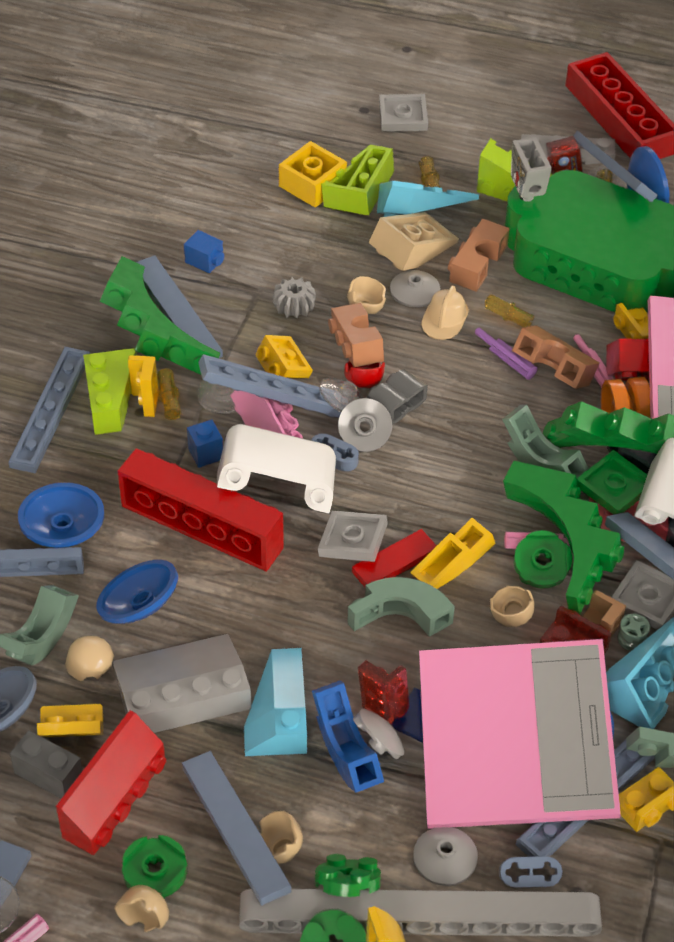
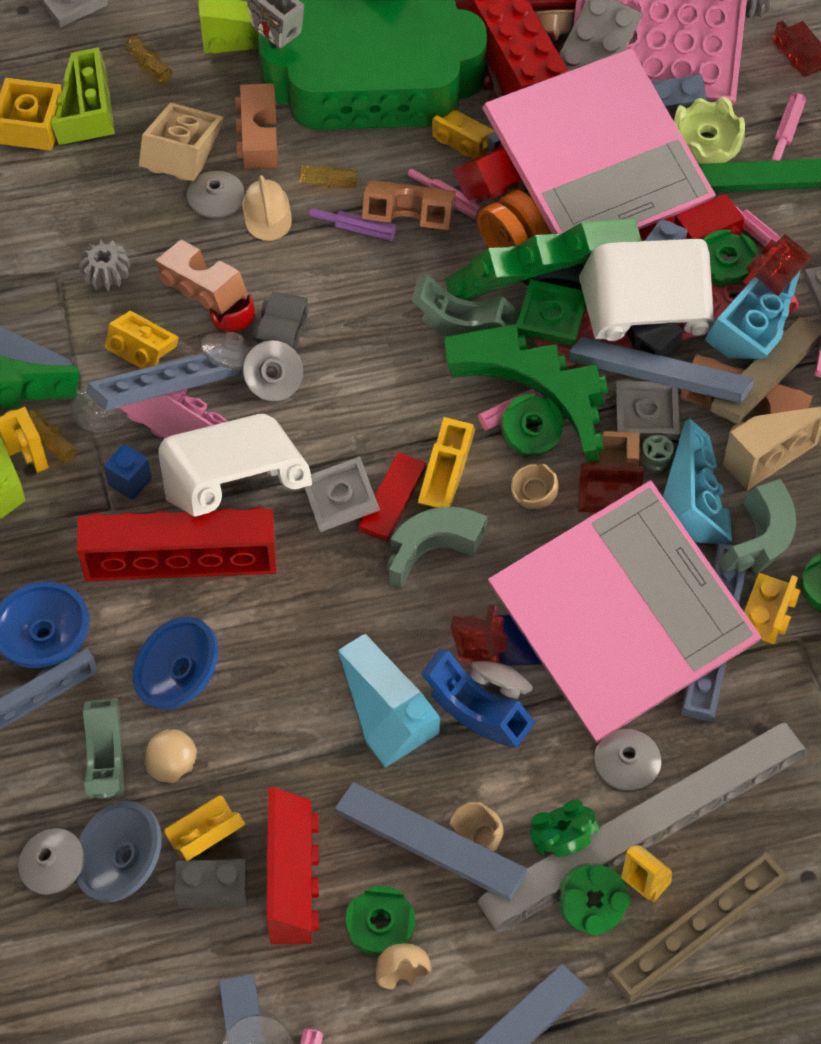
camera: 30 degrees left, 10 degrees up
light grey slope [112,634,251,733] -> none
sand blue beam [311,434,359,471] -> none
tan hair [347,277,386,314] -> none
medium azure wedge [377,181,479,217] -> none
sand blue beam [499,857,562,887] -> none

